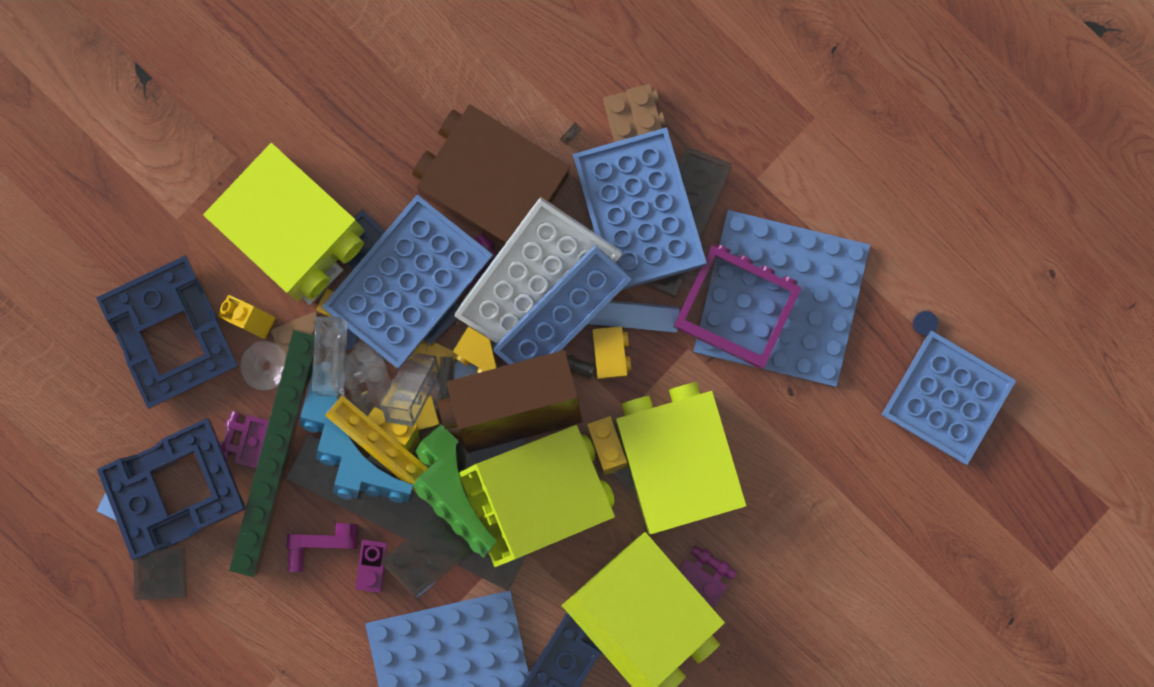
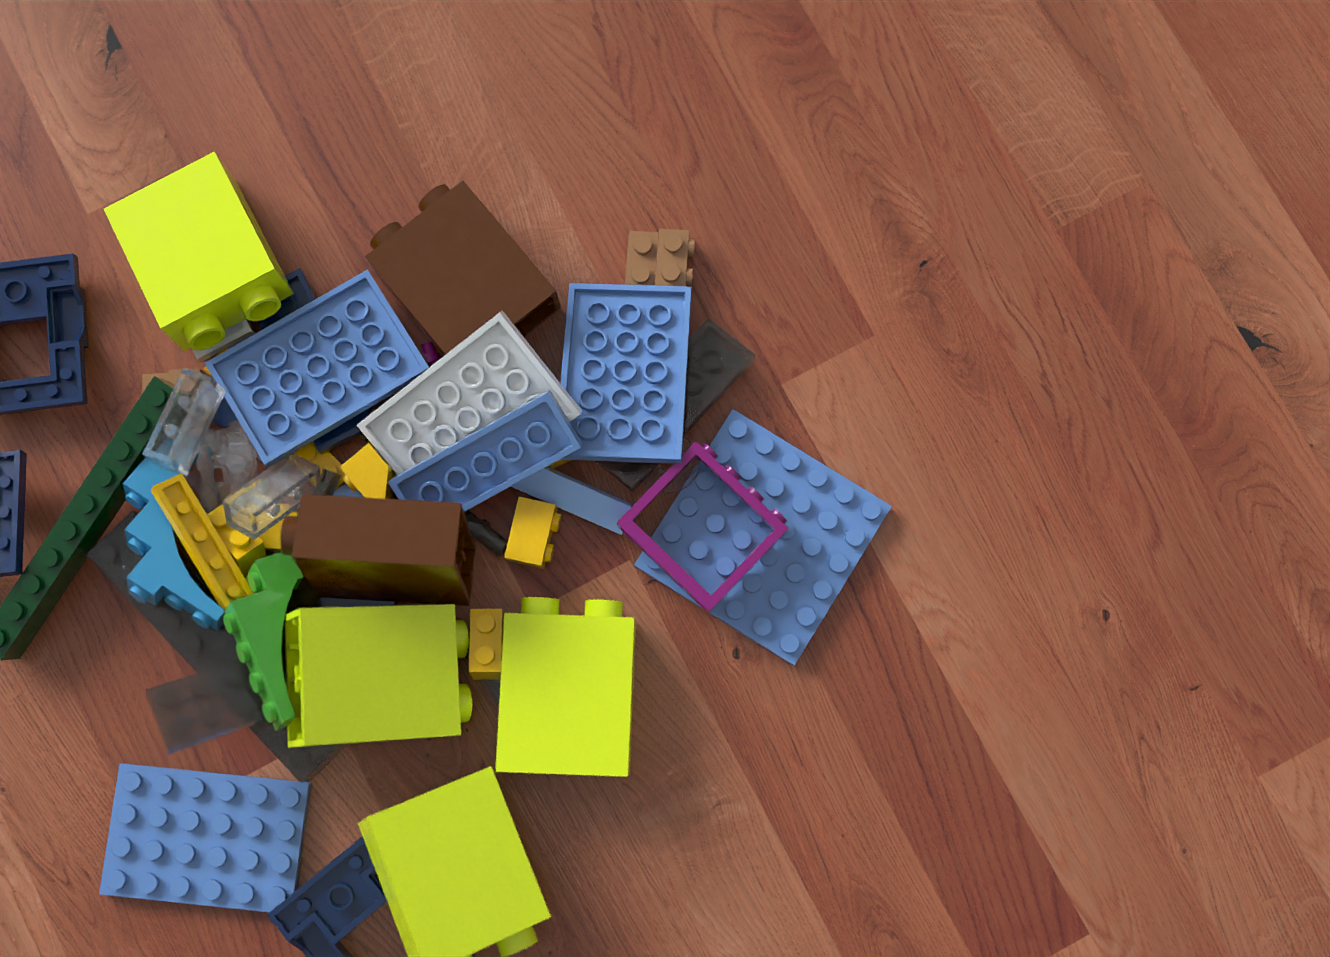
camera: 25 degrees right, 5 degrees down
yellow slope [217,295,276,339] -> none
magenta plate [220,411,269,468] -> none
clear dish [240,341,286,390] -> none
magenta beam [286,523,358,572] -> none
magenta slope [355,540,387,593] -> none
clear smoke tile [559,122,582,145] -> none
magenta plate [679,545,737,607] -> none
medium blue plate [881,331,1016,465] -> none
dark blue tile [912,311,938,336] -> none

